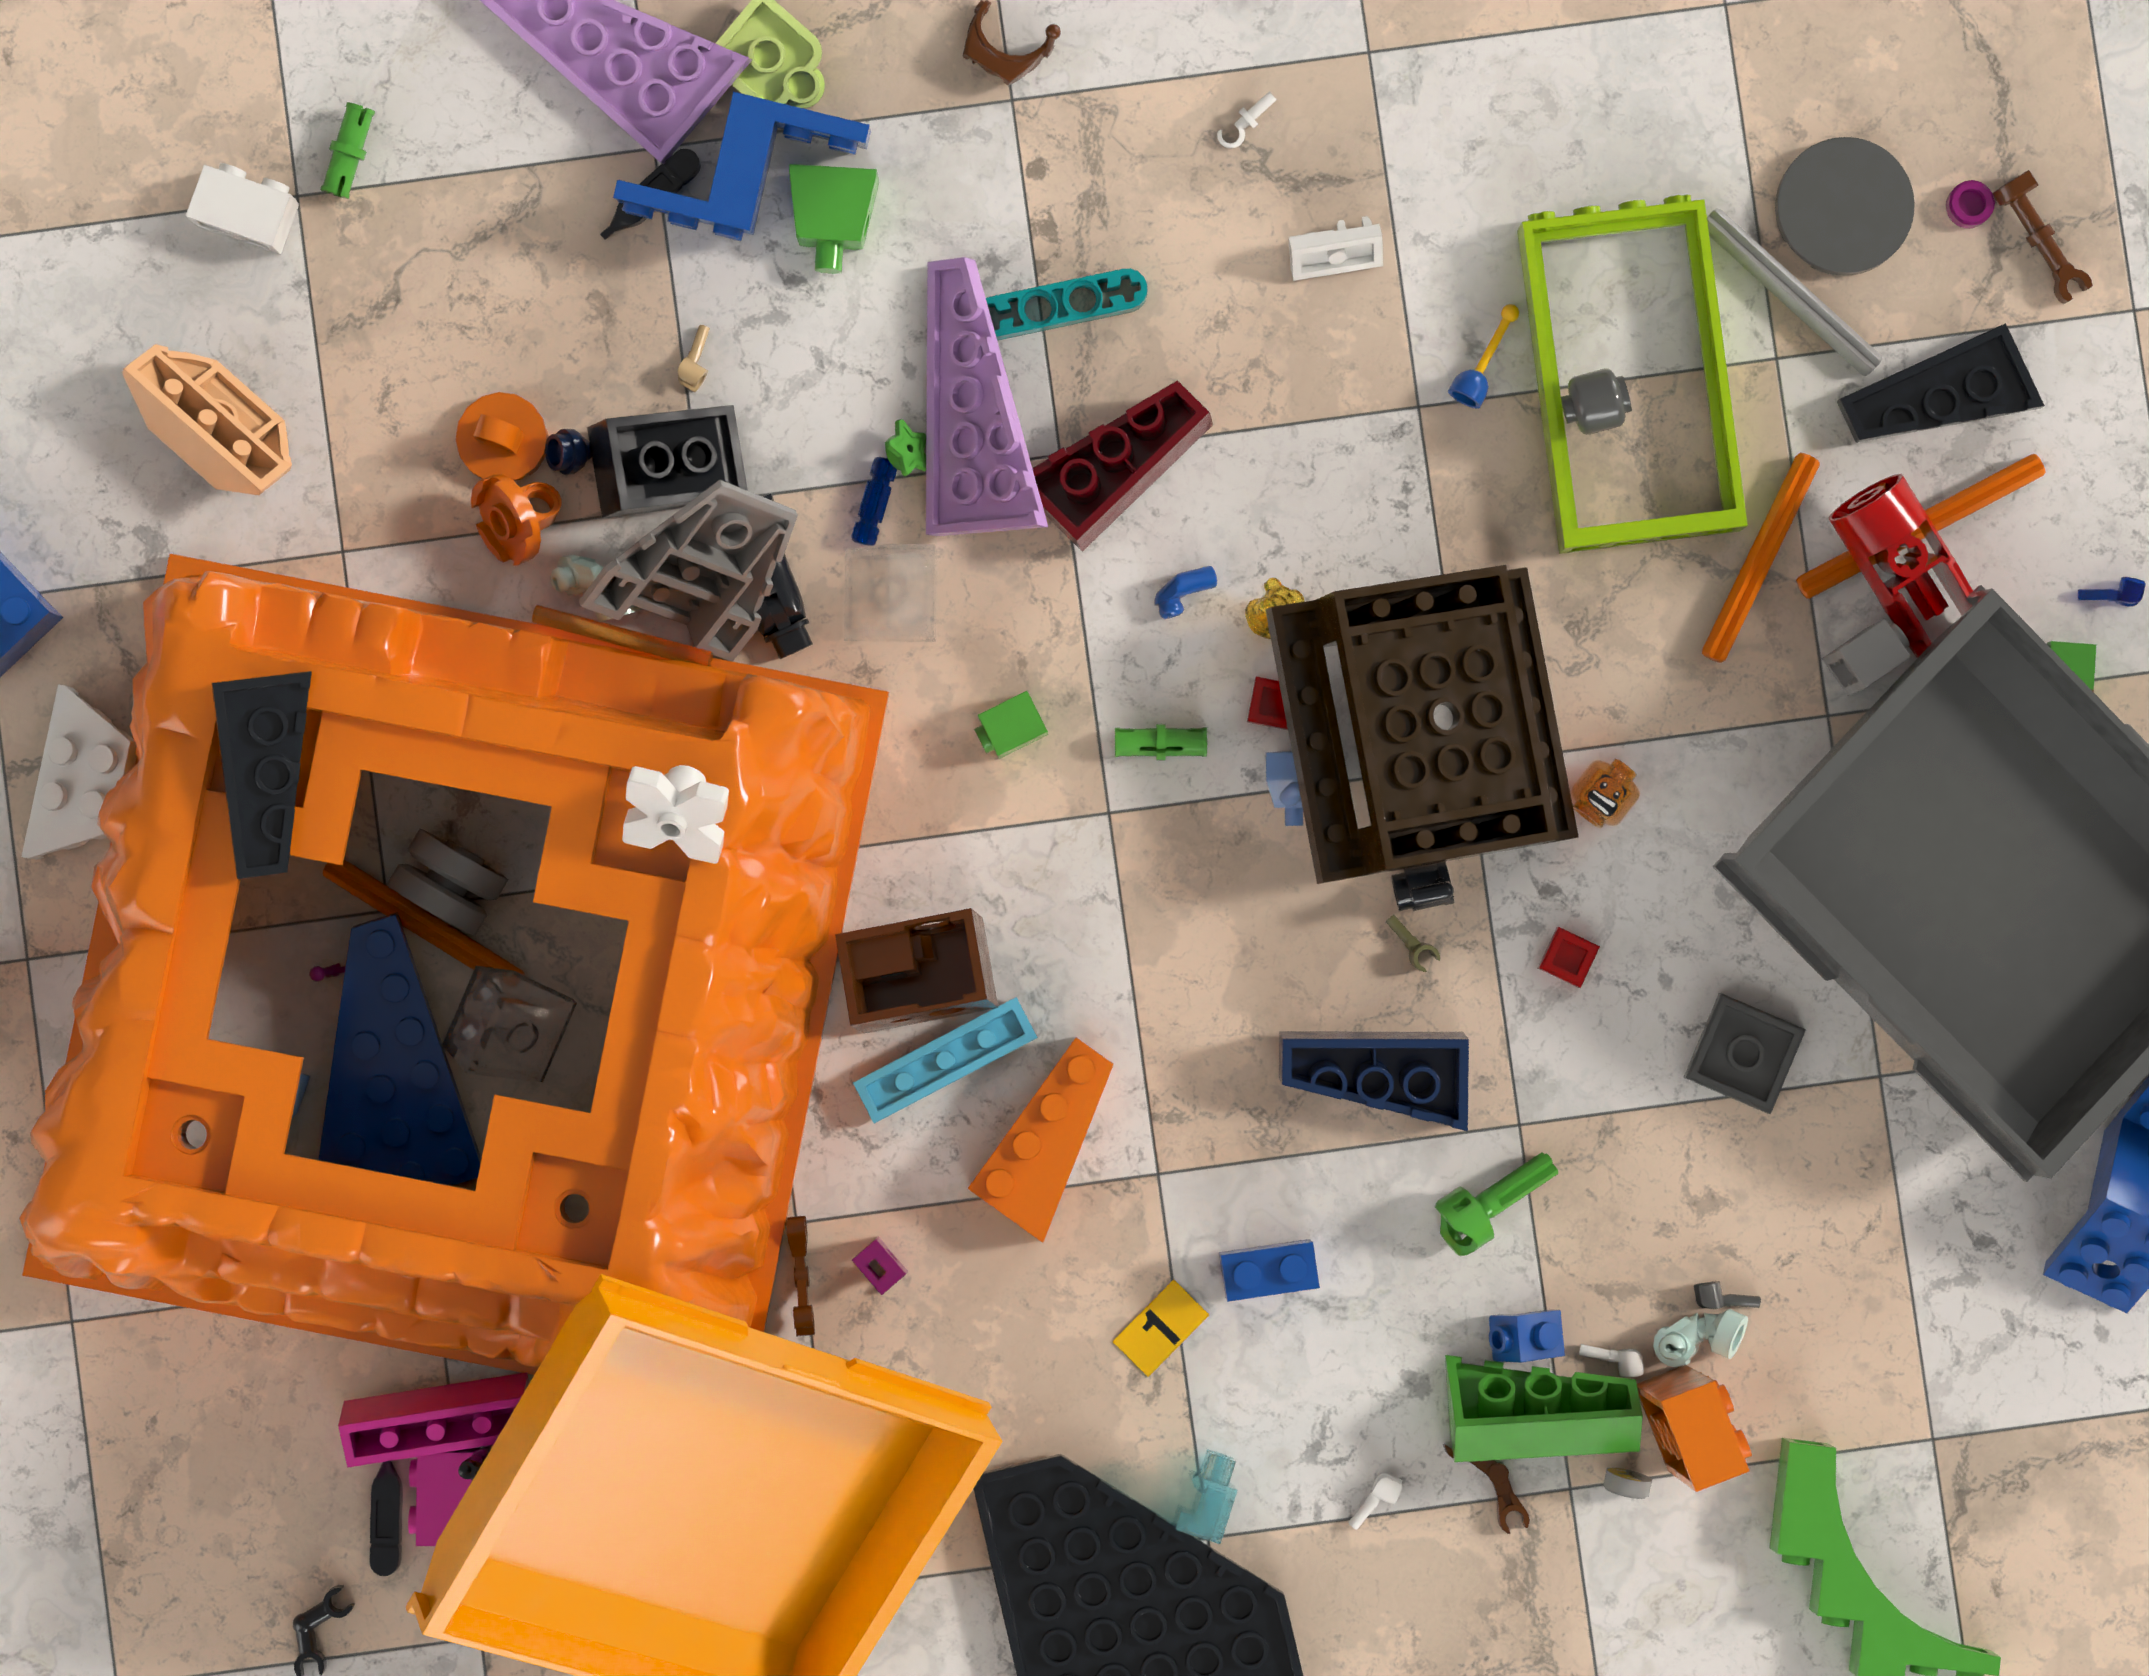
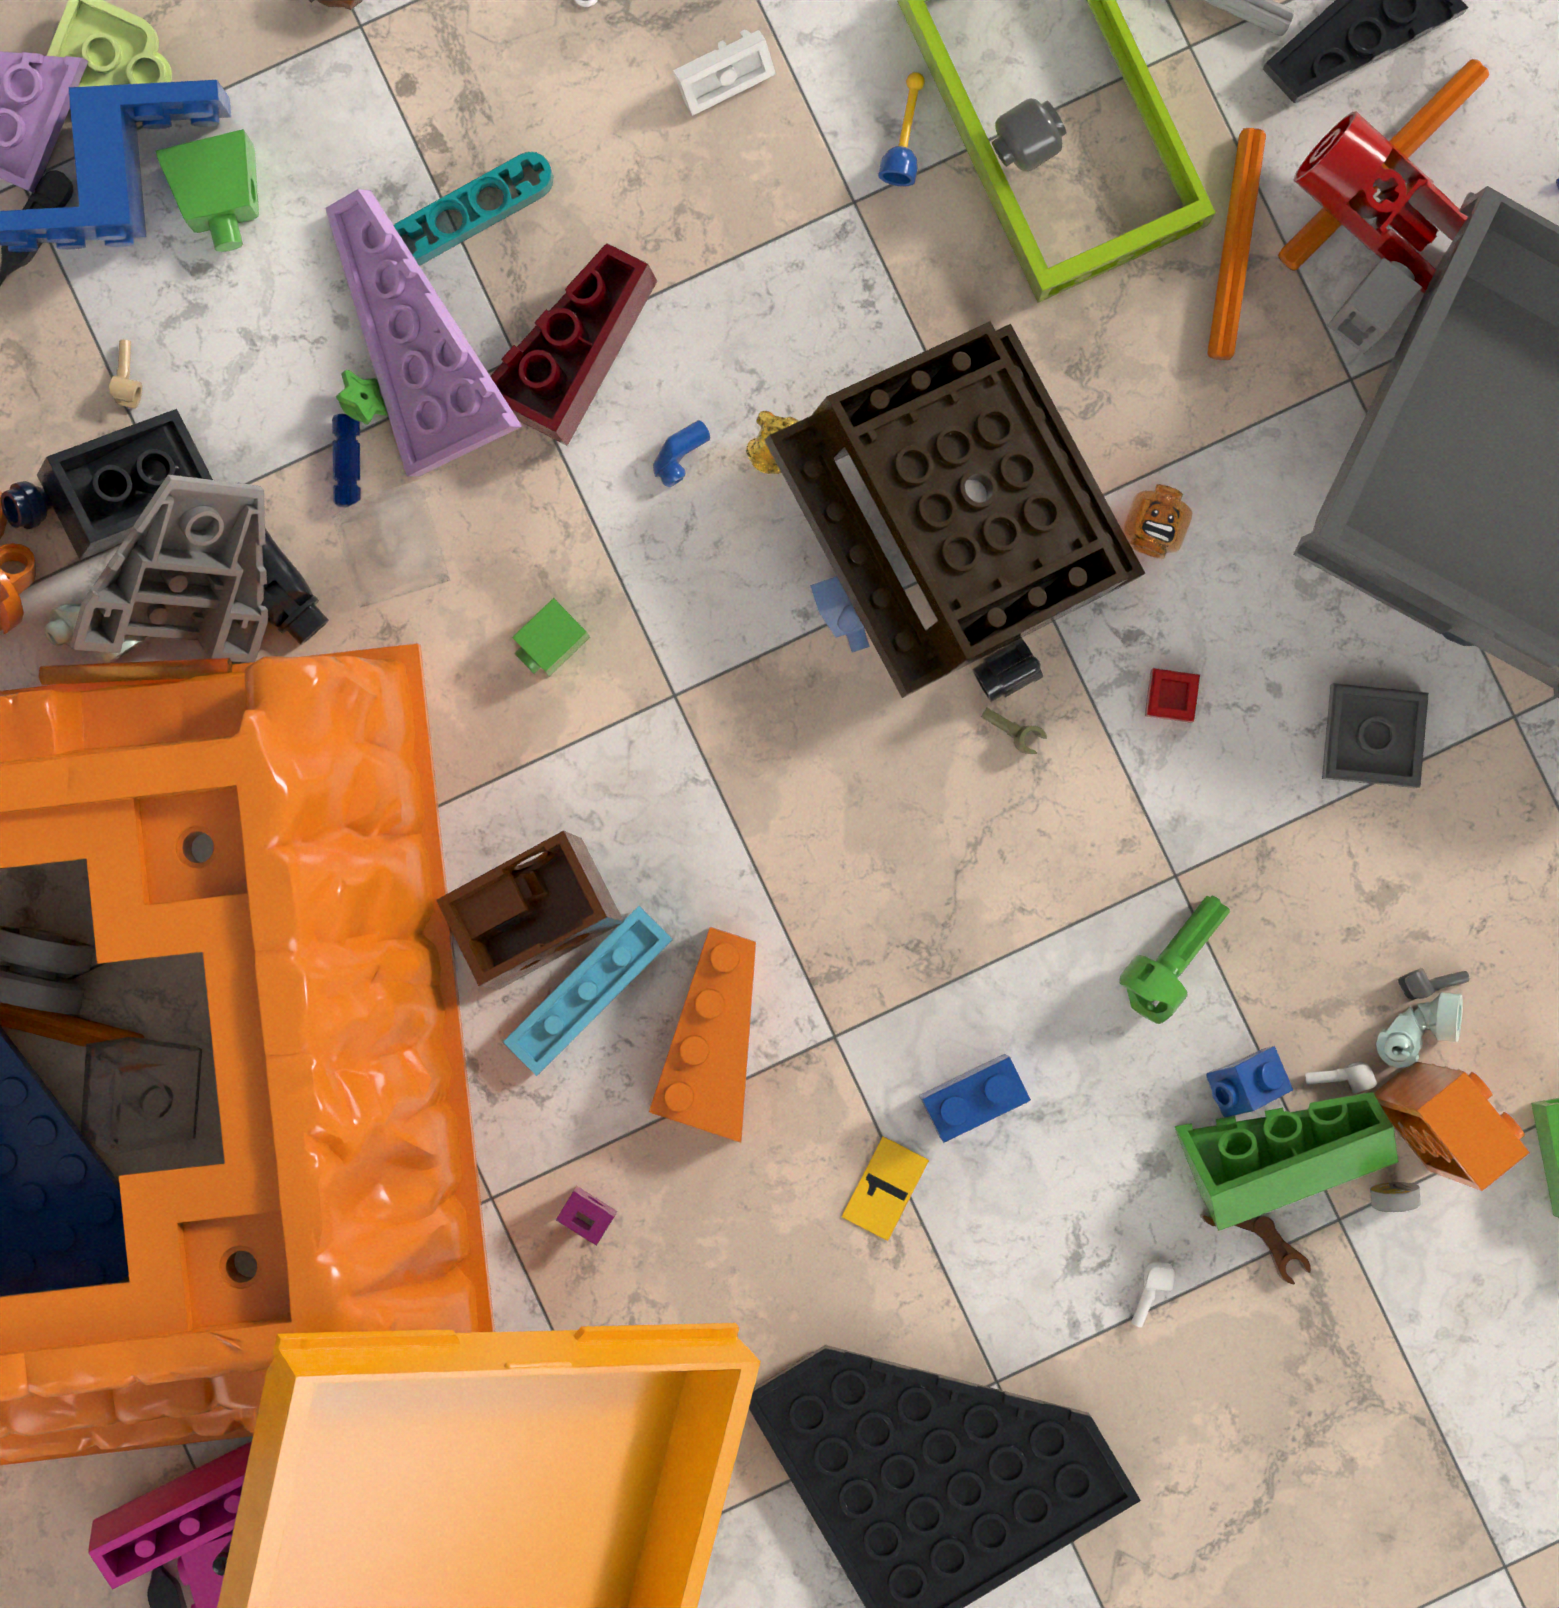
camera: 20 degrees left, 0 degrees up
white plant [622,765,729,864] -> none
reddish brown piece [786,1215,815,1337] -> none
bright green pin [1115,724,1207,761] -> none
clear light blue hips [1172,1449,1238,1544] -> none
red tile [1247,676,1288,730] -> none
dark blue wedge [1279,1031,1469,1131] -> none

